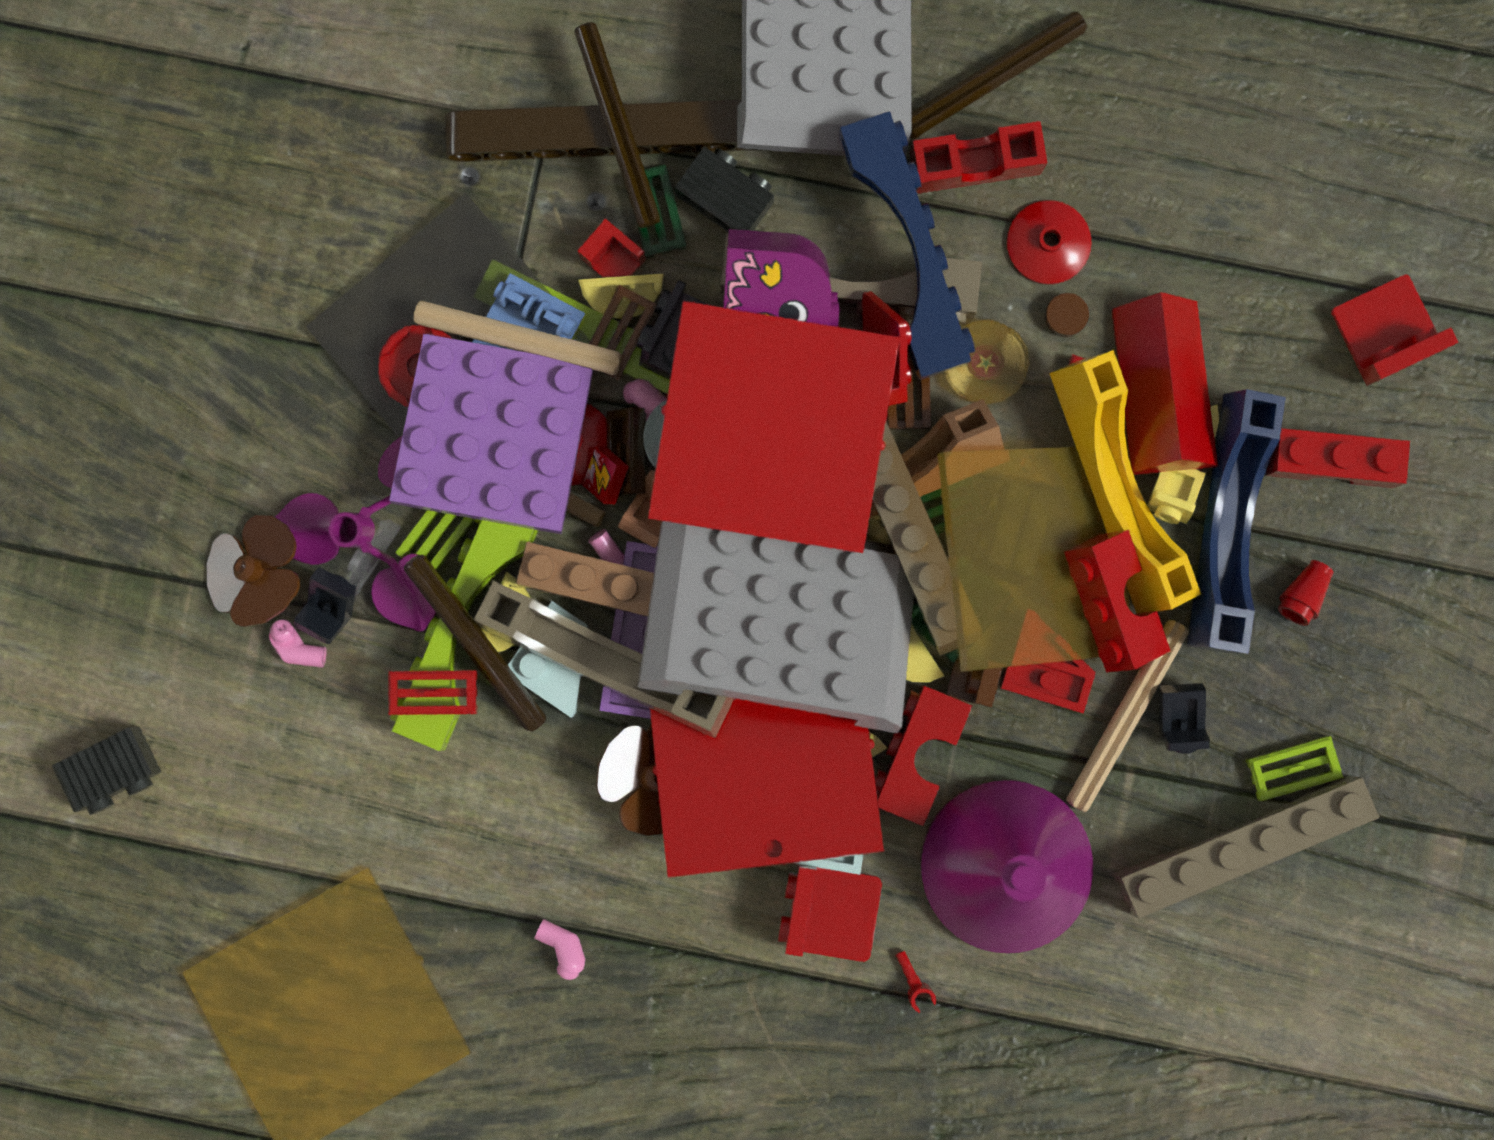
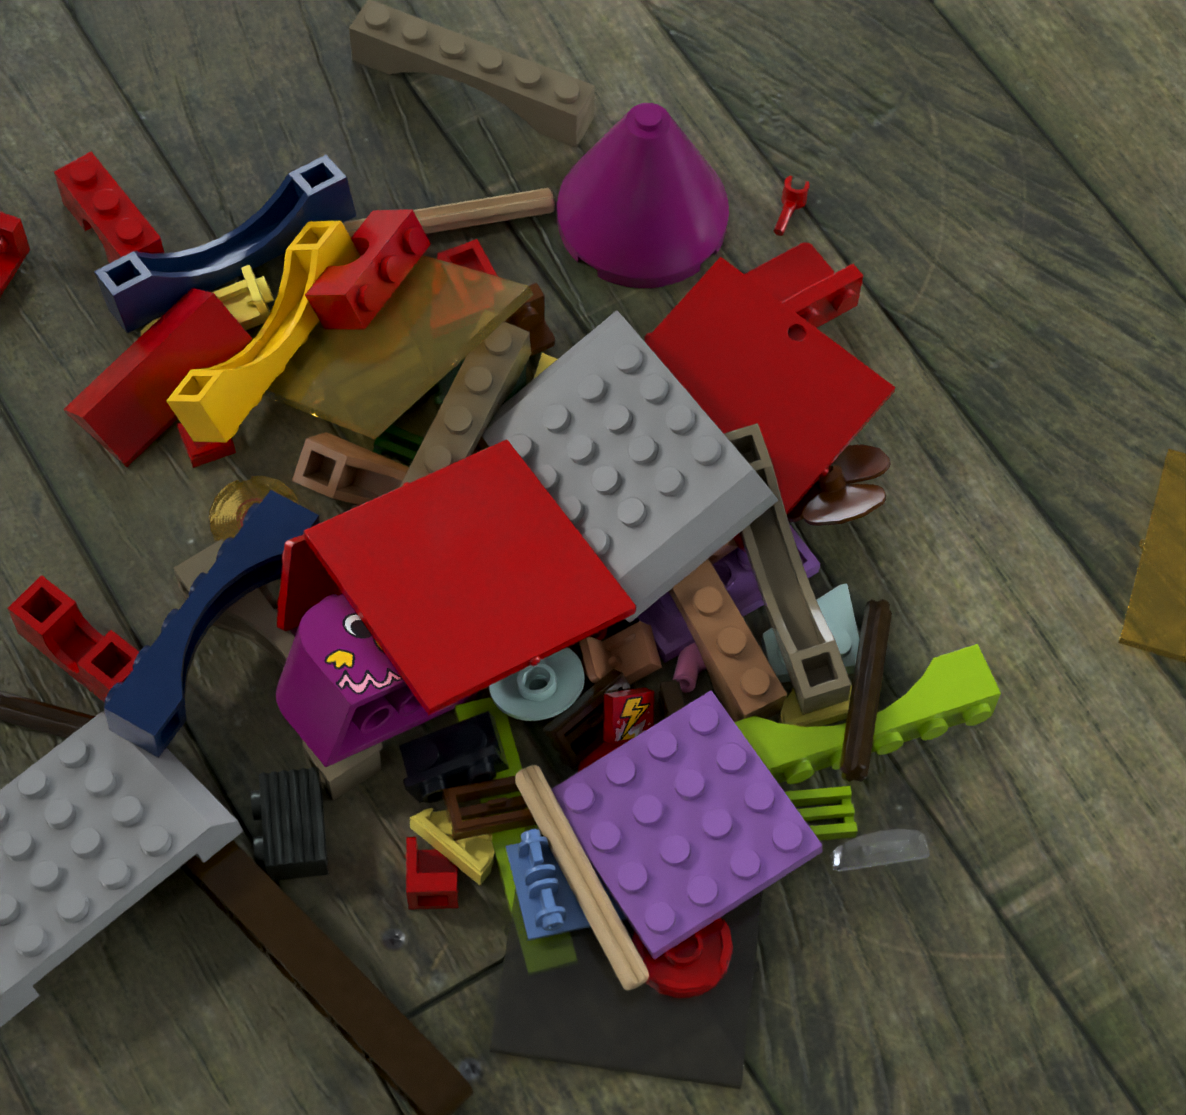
camera: 135 degrees left, 25 degrees down
reddish brown piece [207,515,300,627] -> none
bright pink arm [269,619,327,668] -> none
magenta plant [275,435,436,632] -> none
black bracket [294,567,356,644] -> none
red tile [388,671,477,715] -> none
bright pink arm [534,919,585,980] -> none
dark brown axle [574,22,660,228] -> none
bright pink arm [623,379,666,421] -> none
dark green tile [636,165,687,259] -> none
red arch [875,686,972,826] -> none
red dish [1007,200,1091,285] -> none
reddish brown tile [1045,293,1089,337] -> none
black bracket [1159,683,1210,754] -> none
lime tile [1246,736,1343,801] -> none
red cone [1278,560,1334,626] -> none

